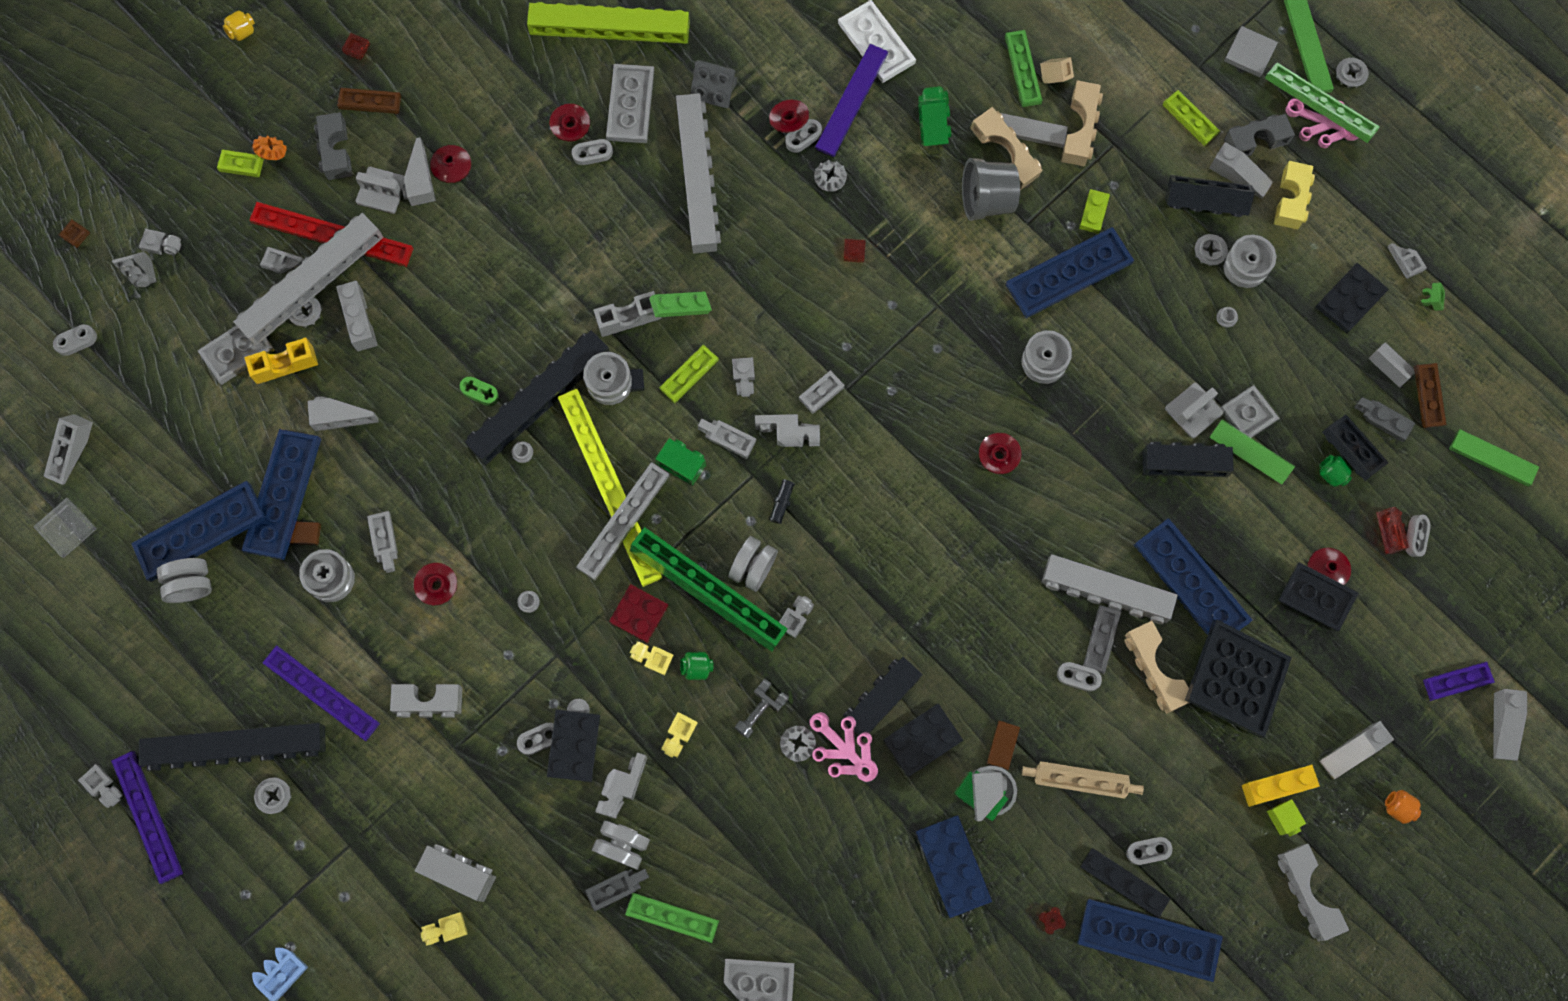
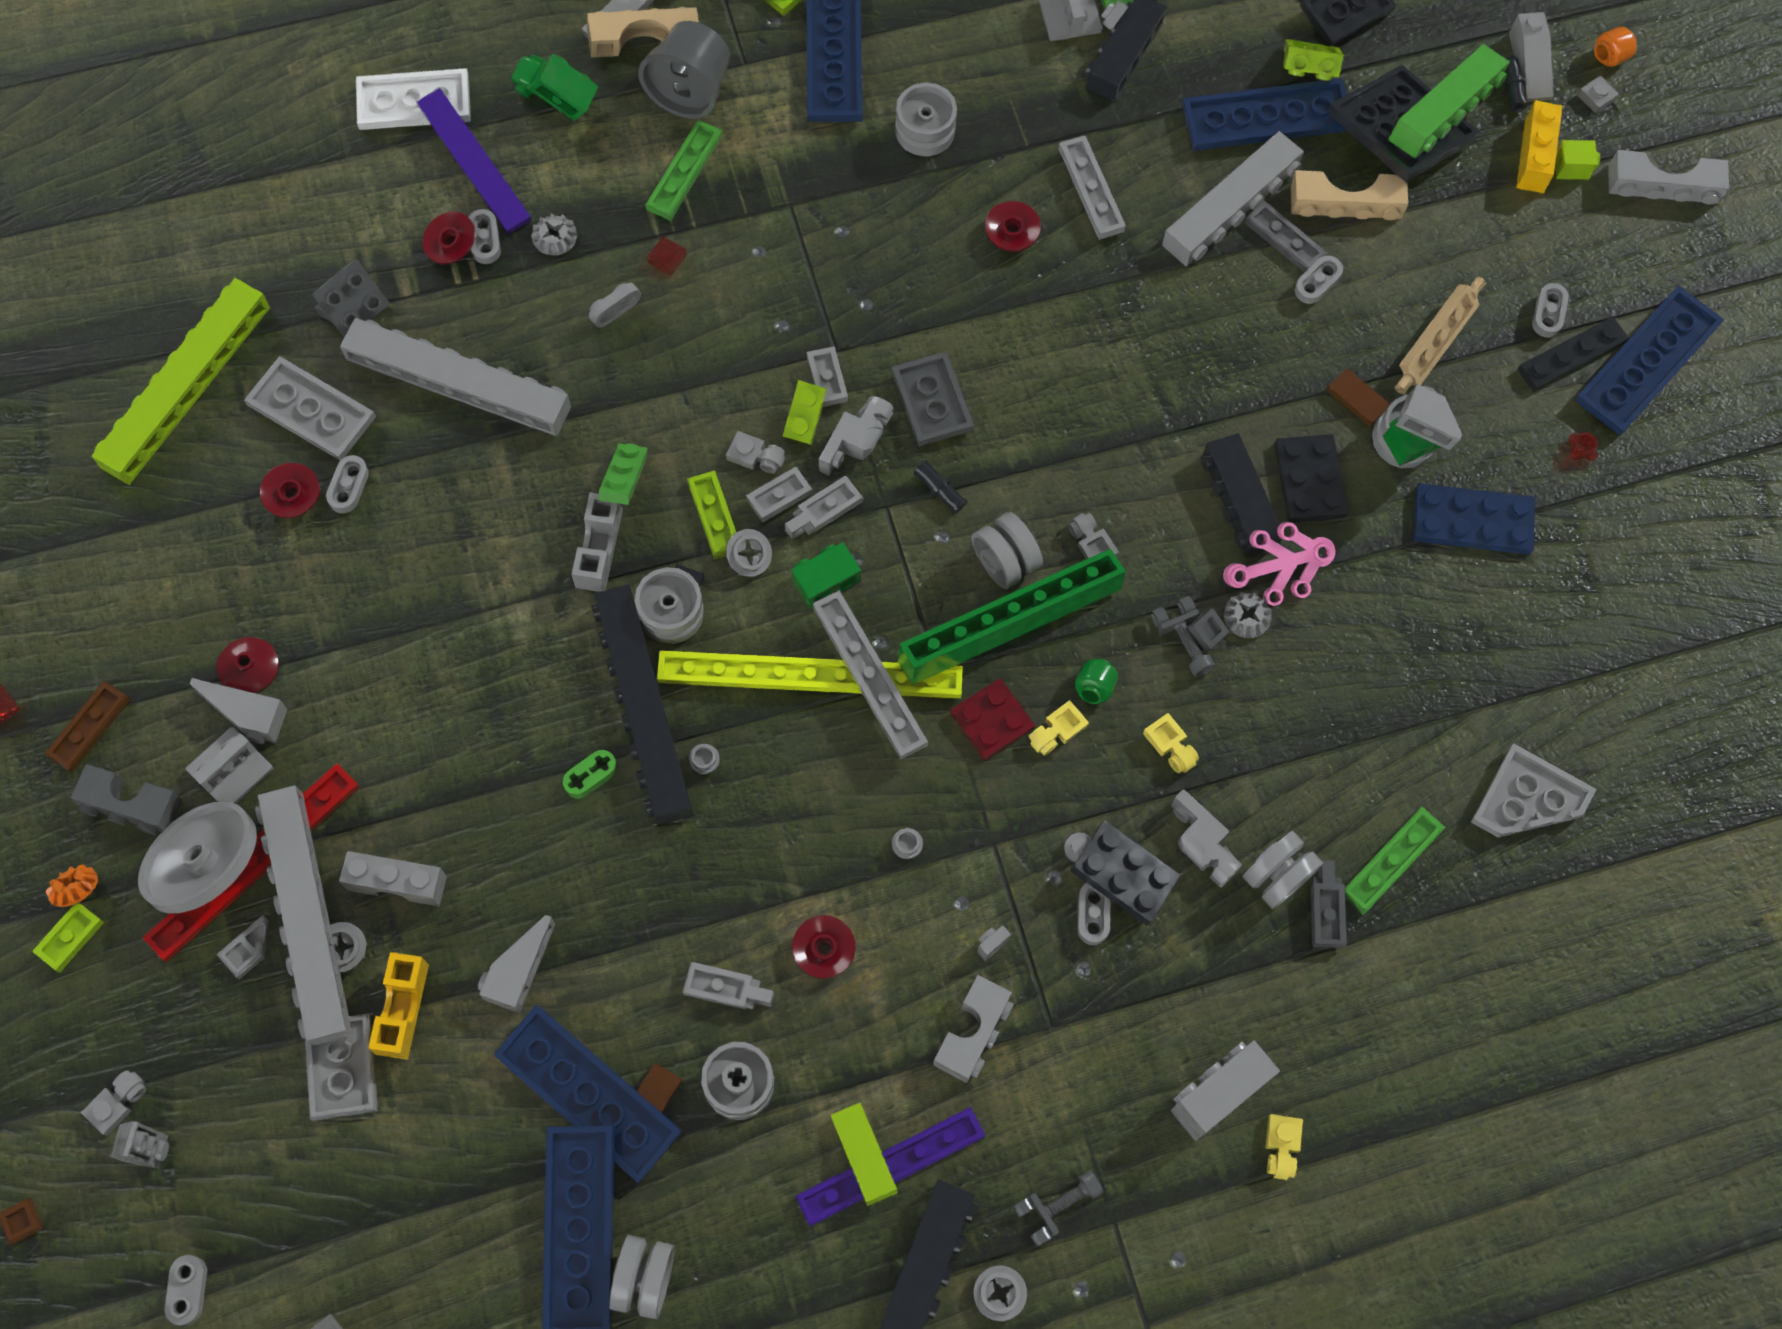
camera: 65 degrees left, 5 degrees down
none -> light grey dish [138,801,257,914]
none -> light grey plate [589,283,641,328]
none -> bright green tile [645,120,723,221]
none -> light grey gear [725,529,772,577]
none -> light grey plate [746,467,812,523]
none -> lime plate [783,380,828,445]
none -> lime tile [831,1102,898,1206]
none -> dark grey plate [891,351,974,446]
none -> light grey plate [977,925,1011,961]
none -> dark grey bar [1012,1170,1104,1247]
none -> light grey plate [1058,135,1126,240]
none -> light grey plate [1101,0,1128,30]
none -> dark grey plate [1187,608,1230,651]
none -> lime plate [1283,39,1344,81]
none -> bright green brick [1389,44,1510,159]
none -> black pin [1503,56,1529,112]
none -> light grey plate [1578,75,1619,114]

